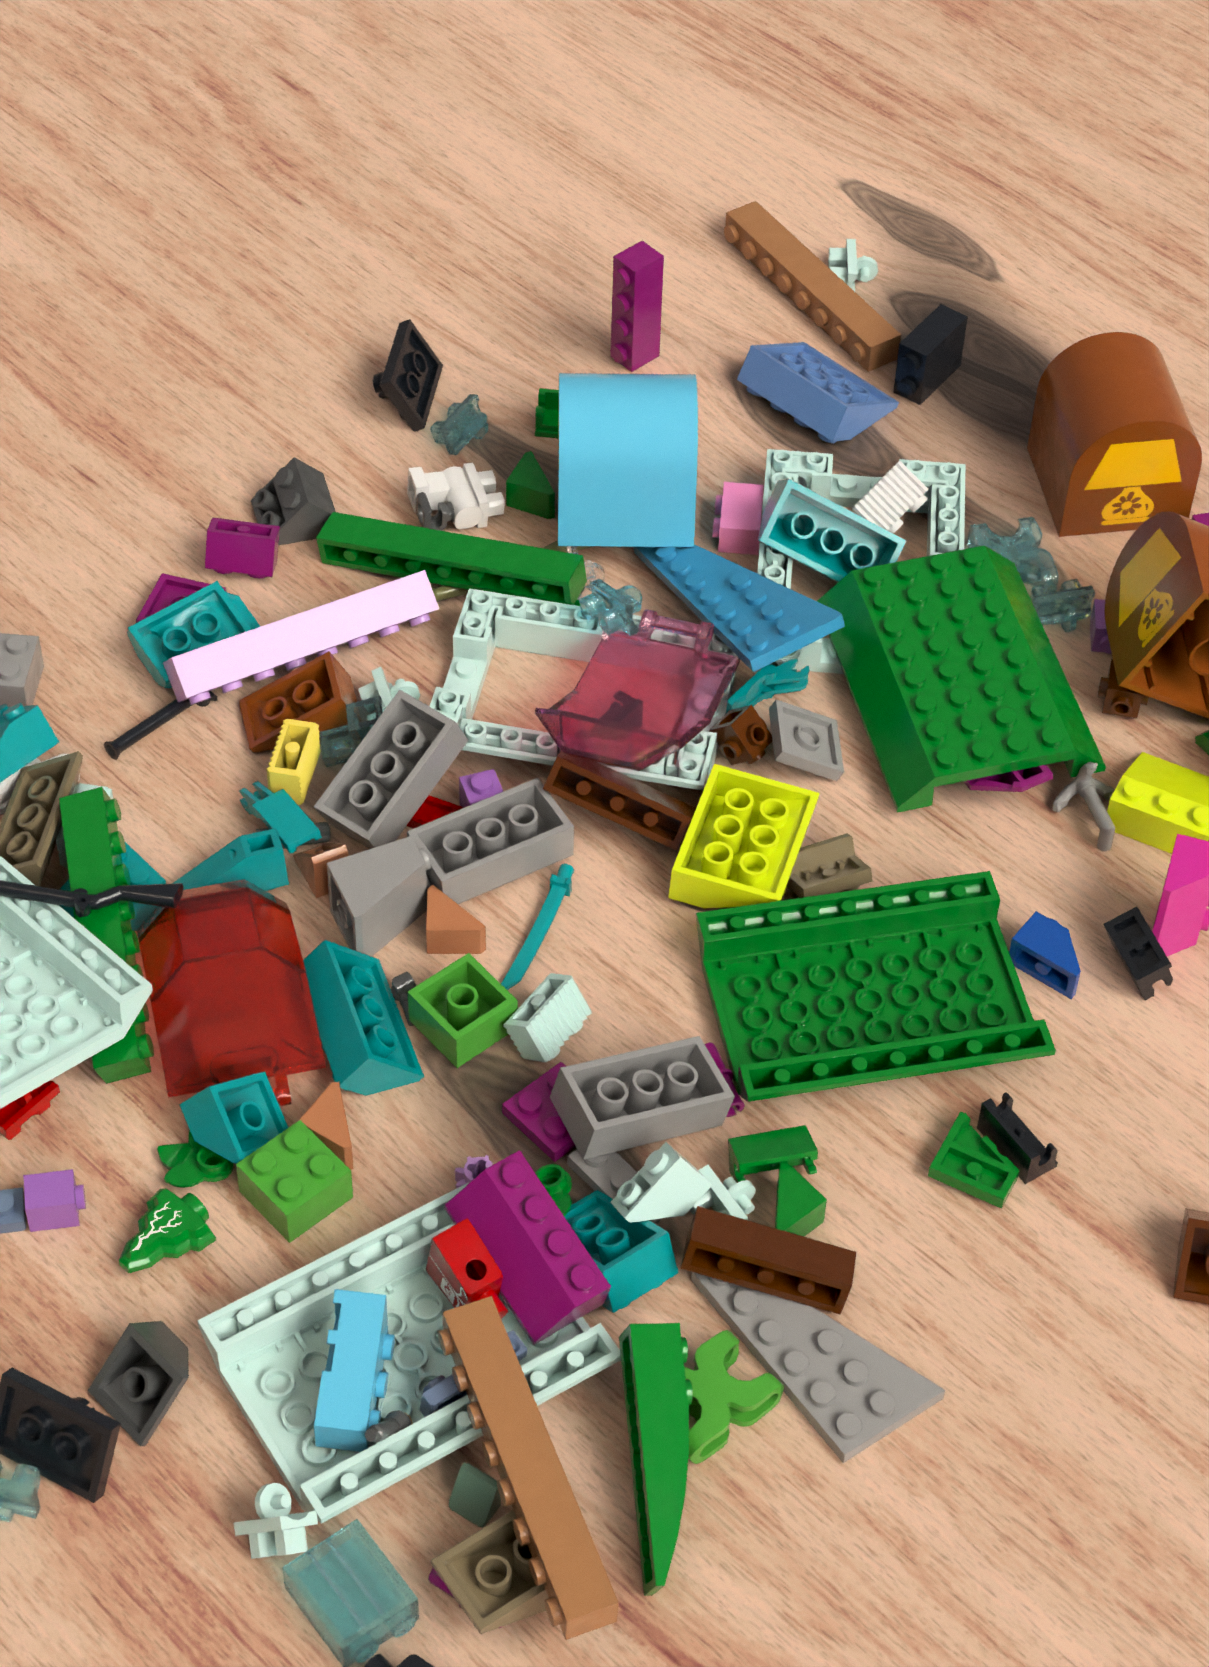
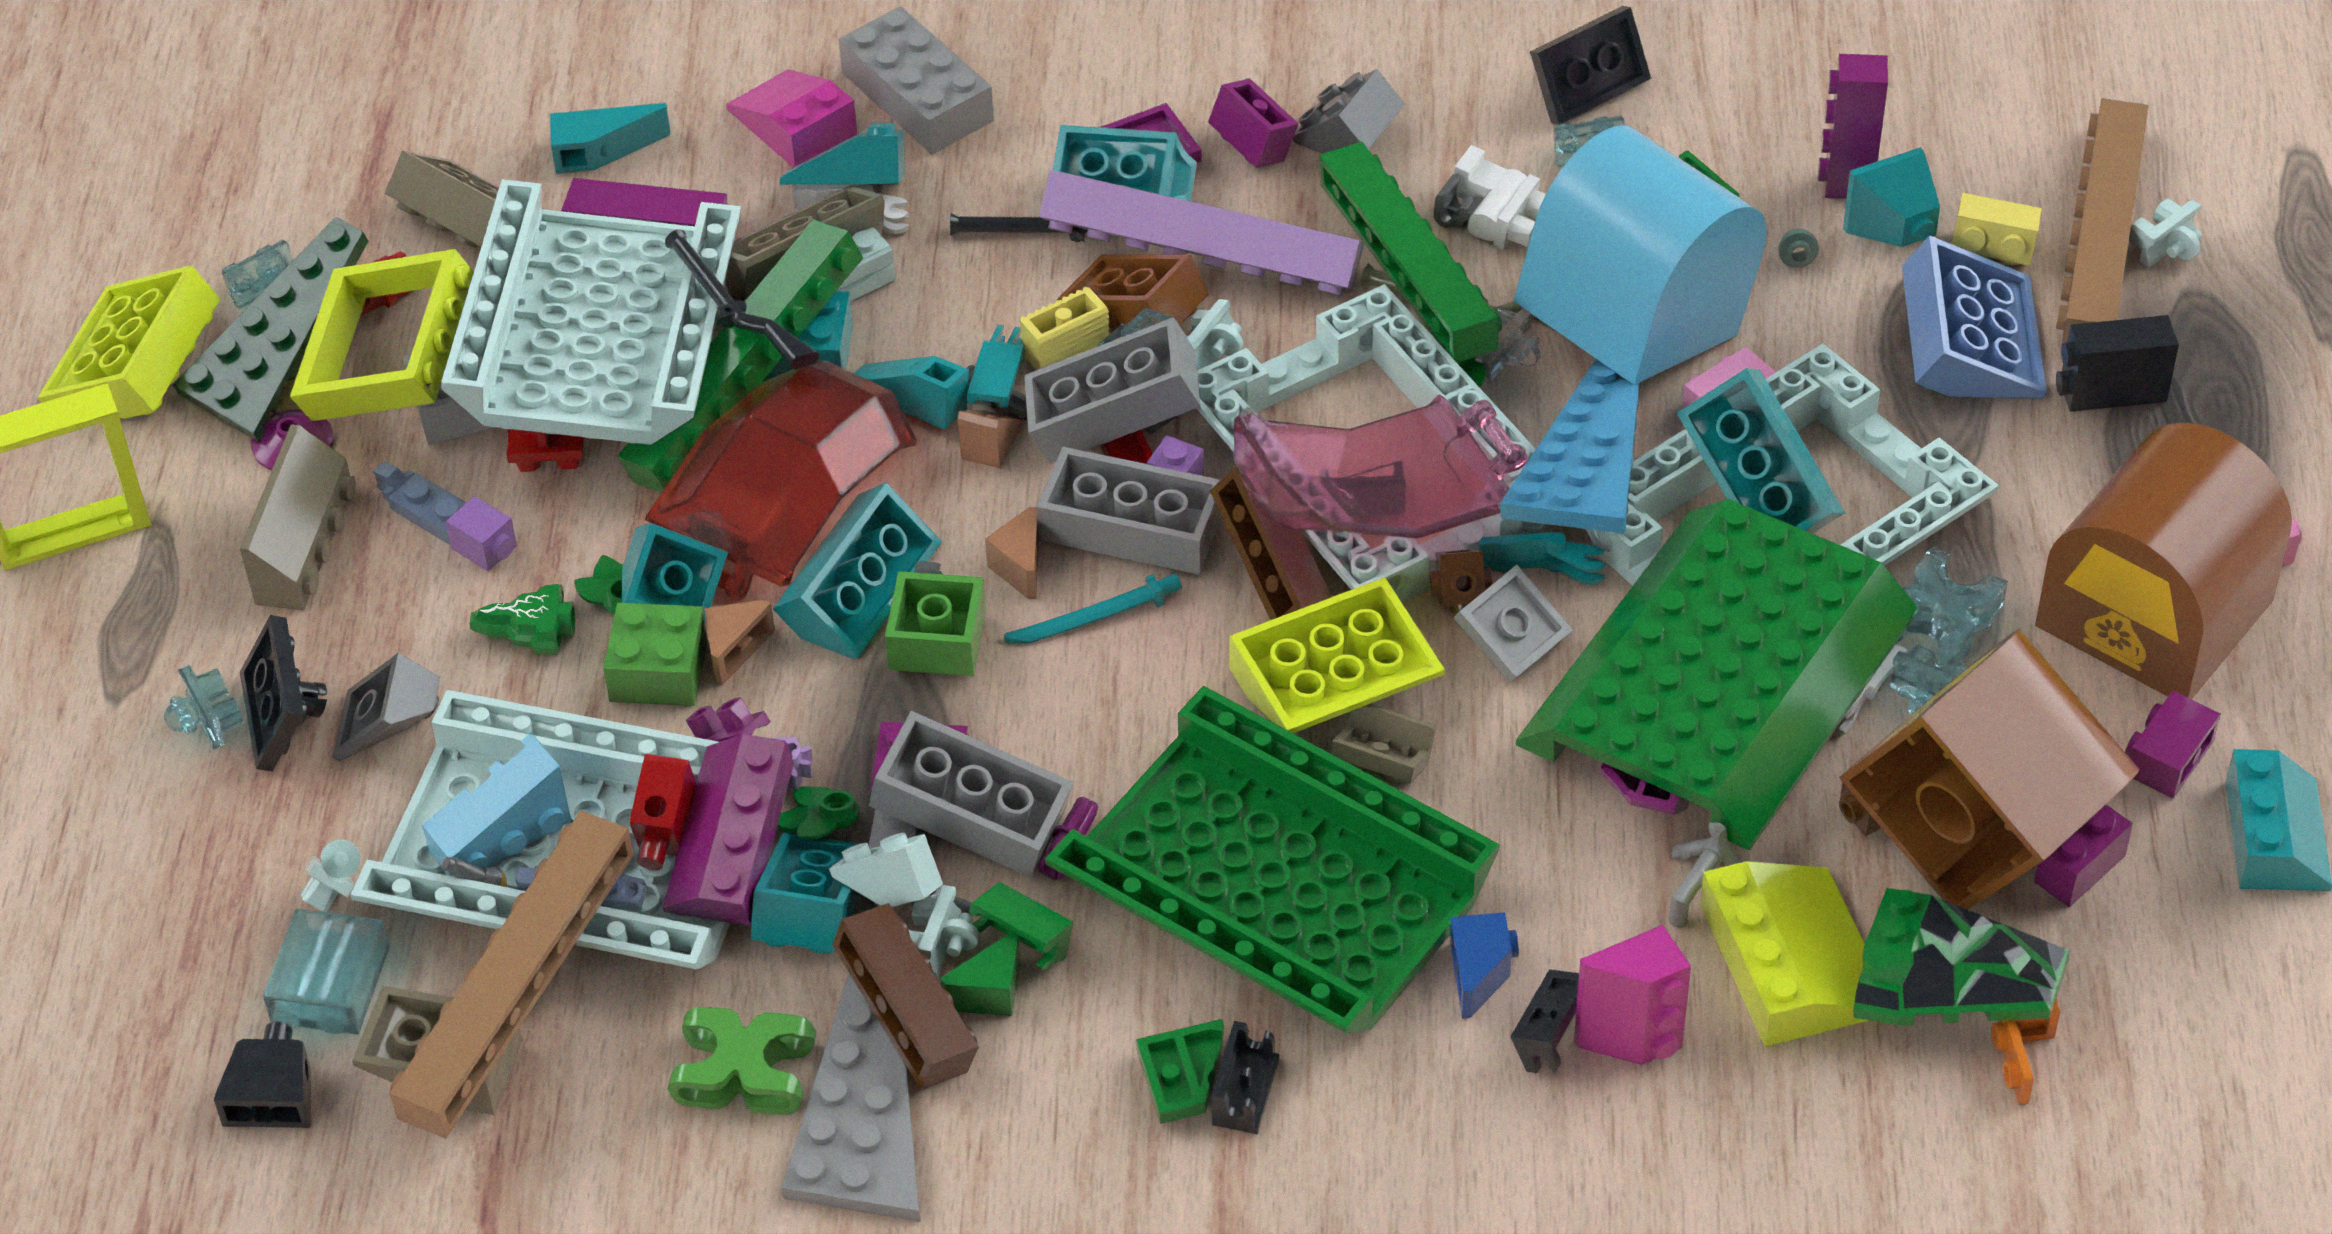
camera: 50 degrees right, 0 degrees up
light grey slope [327,836,431,957] -> none
light aqua brick [503,973,592,1062] -> none
clear light blue hips [579,578,642,636] -> none
green slope [619,1323,693,1596] -> none
white brick [851,461,928,534] -> none
none -> magenta hips [686,697,771,742]
none -> teal slope [1843,147,1941,247]
none -> light yellow brick [1951,192,2042,266]

